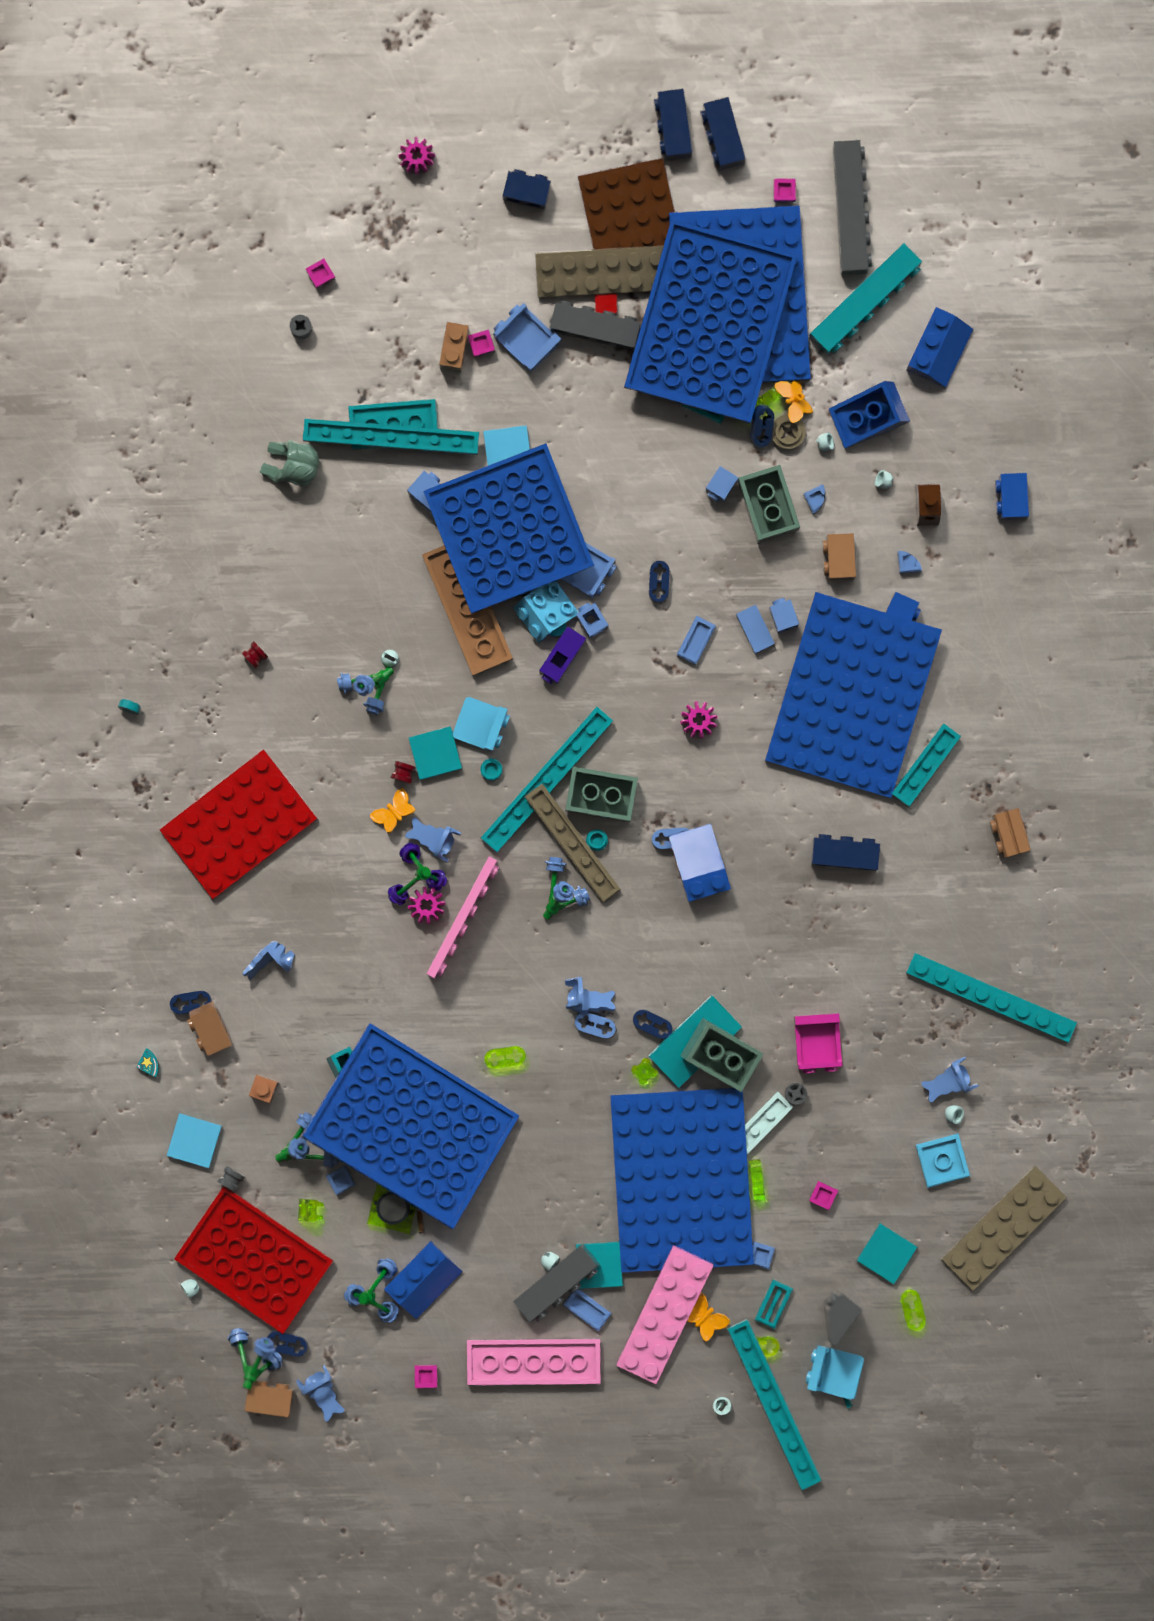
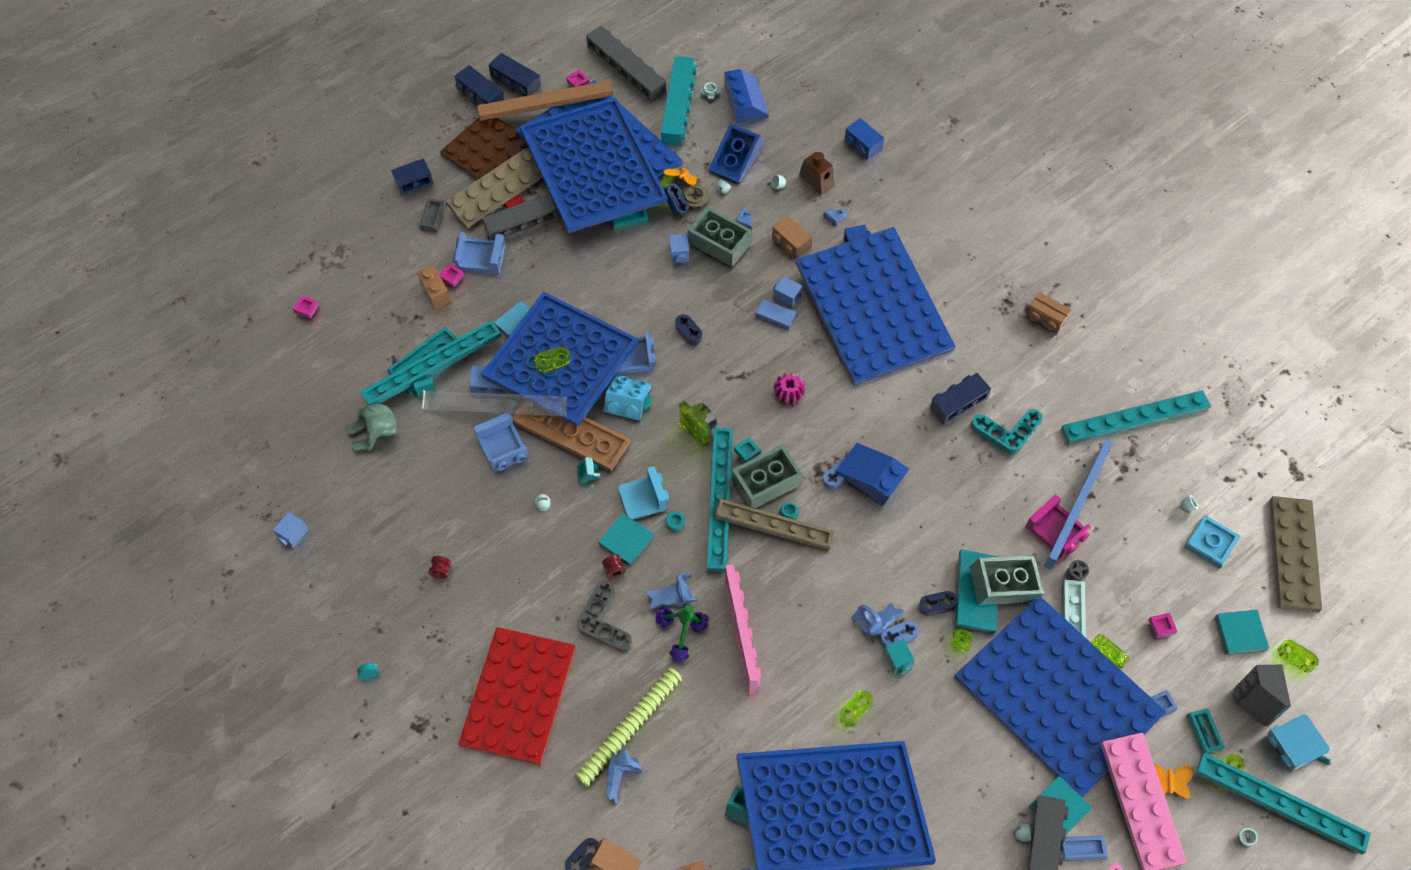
camera: 40 degrees left, 25 degrees down
dark grey wheel [289,314,312,339] -> none
medium blue plant [337,667,394,715] -> none
light orange piece [370,788,415,833] -> none
dark pink gear [398,137,435,175] -> none
dark pink gear [408,887,445,924] -> none
dark purple brick [539,627,586,685] -> none
medium blue plant [543,857,591,920] -> none
medium blue brick [576,602,609,638] -> none
medium blue tile [677,616,716,665] -> none
teal plate [892,723,961,807] -> none
medium blue hair [921,1057,979,1102] -> none
none -> medium blue brick [273,512,309,548]
none -> teal tile [413,378,436,398]
none -> dark grey tile [419,198,446,232]
none -> clear tile [422,391,567,417]
none -> medium blue panel [473,412,529,472]
none -> medium nougat tile [478,80,613,121]
none -> clear neon green beam [534,347,570,372]
none -> yellowish green piece [575,668,682,787]
none -> teal tile [577,457,600,484]
none -> dark grey beam [577,581,632,652]
none -> clear neon green piece [679,401,717,448]
none -> light aqua plate [701,82,720,100]
none -> teal tile [734,437,761,463]
none -> teal brick [883,639,915,675]
none -> teal beam [971,409,1042,455]
none -> medium blue tile [1044,439,1112,569]

